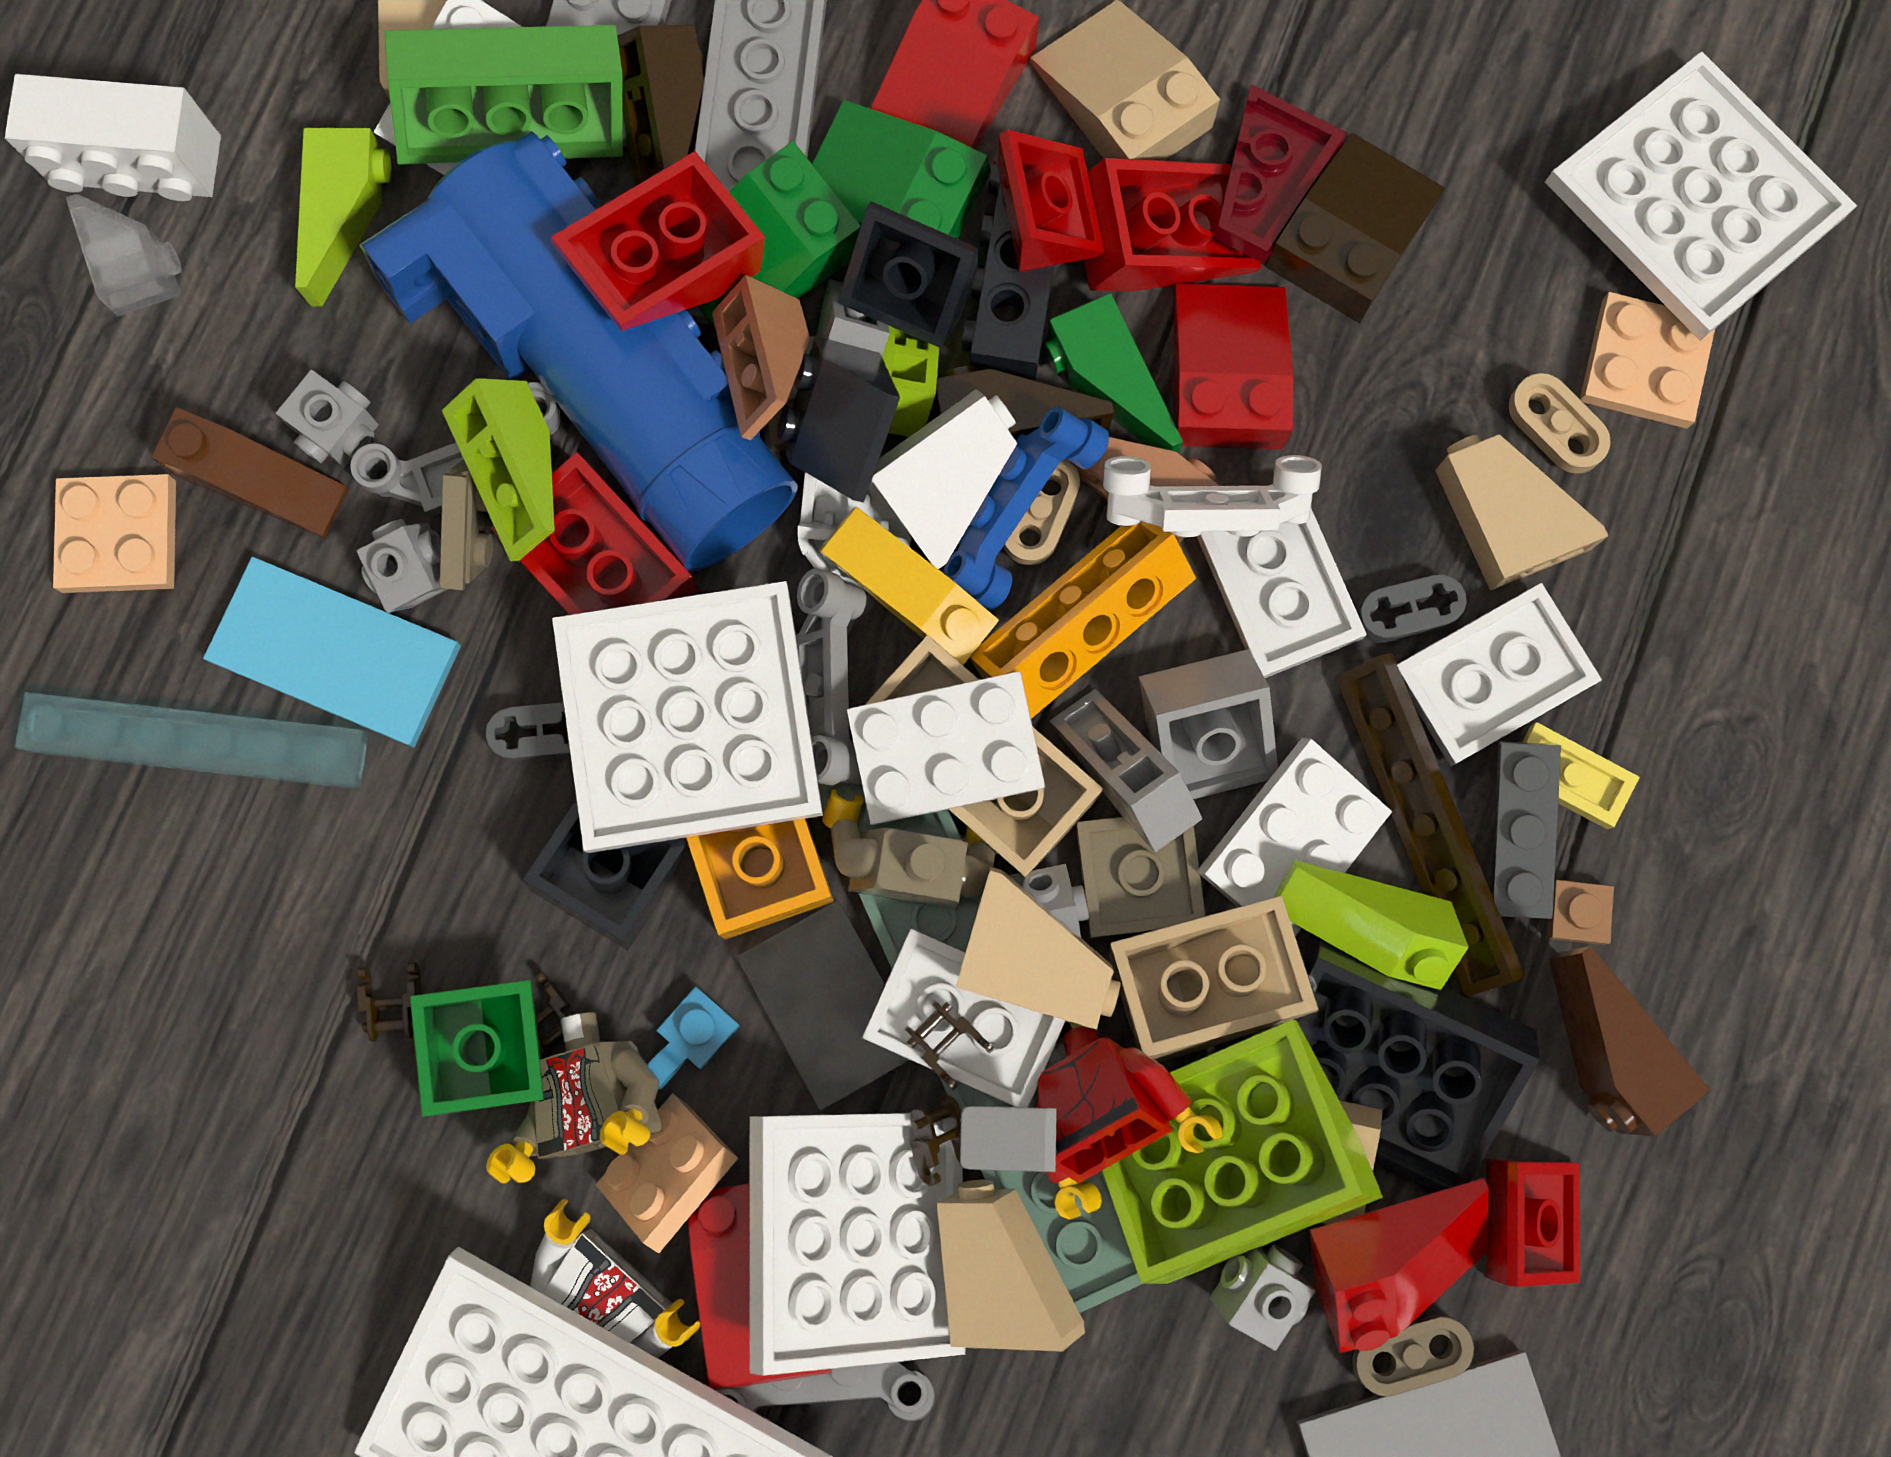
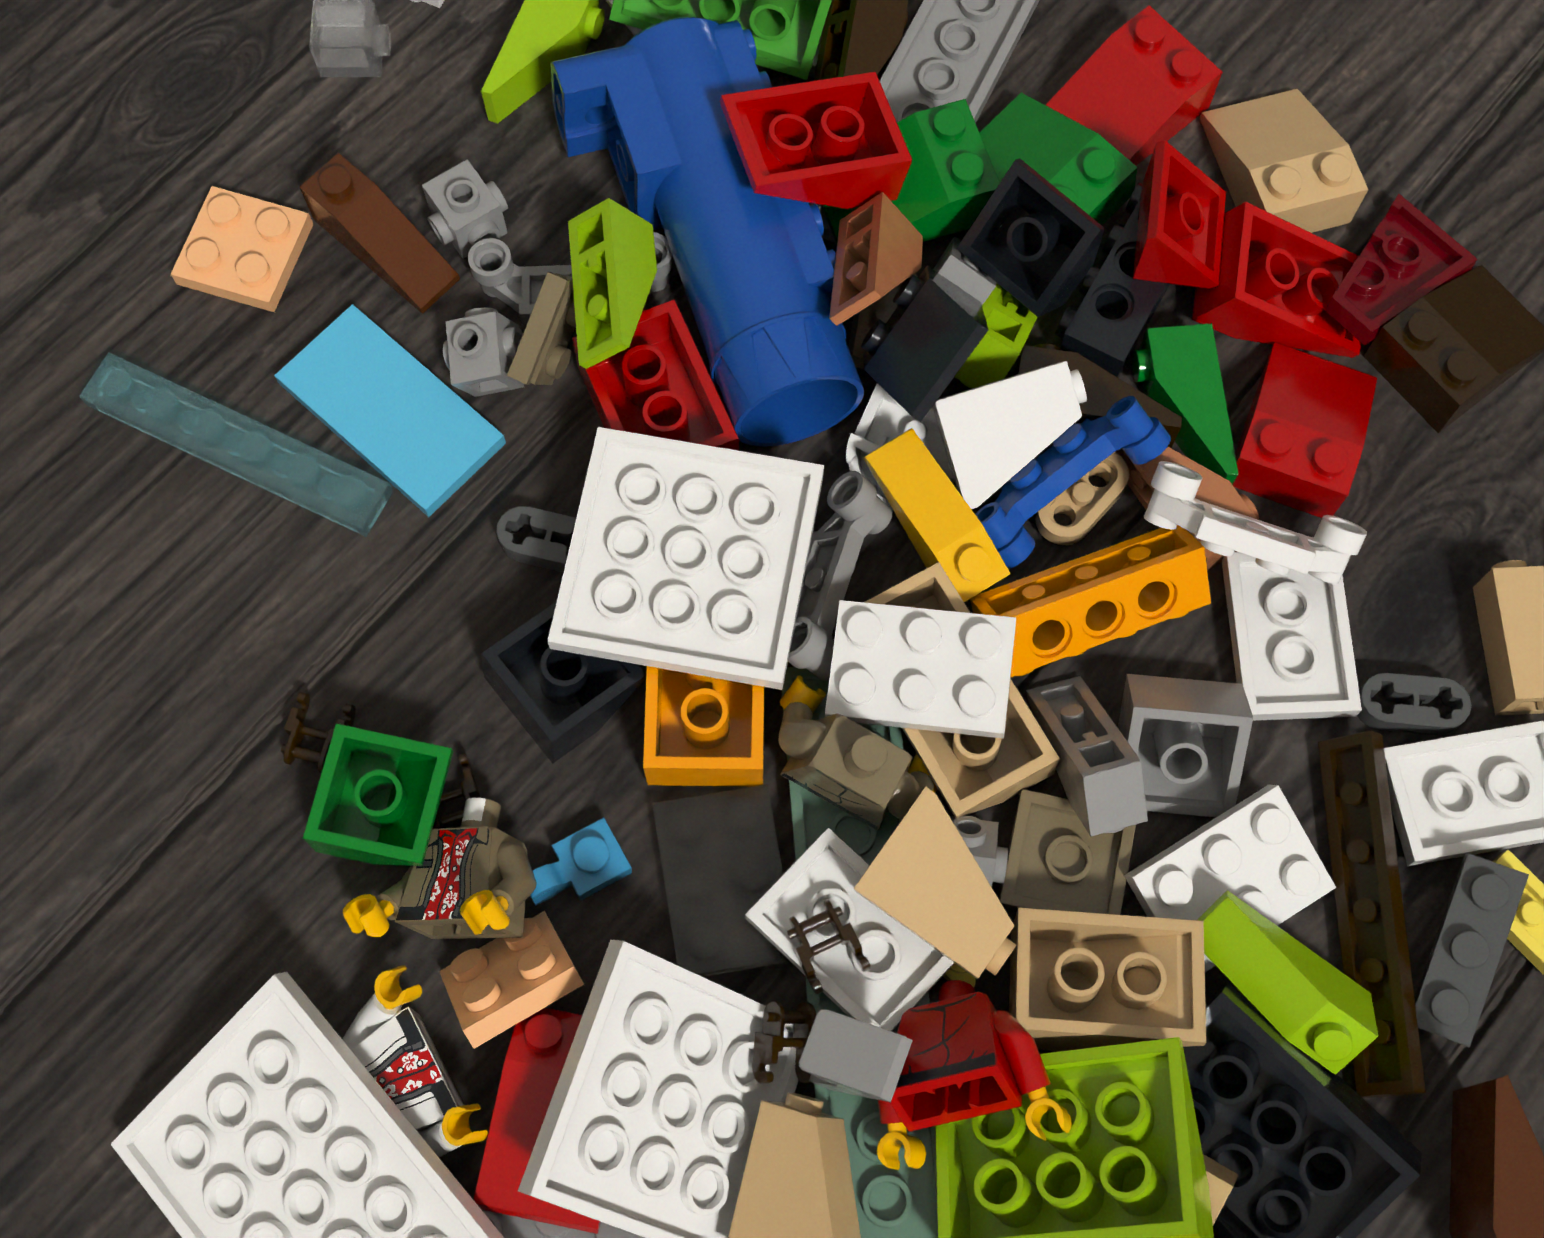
camera: 20 degrees right, 10 degrees down
medium nougat plate [1546,880,1614,945] -> none

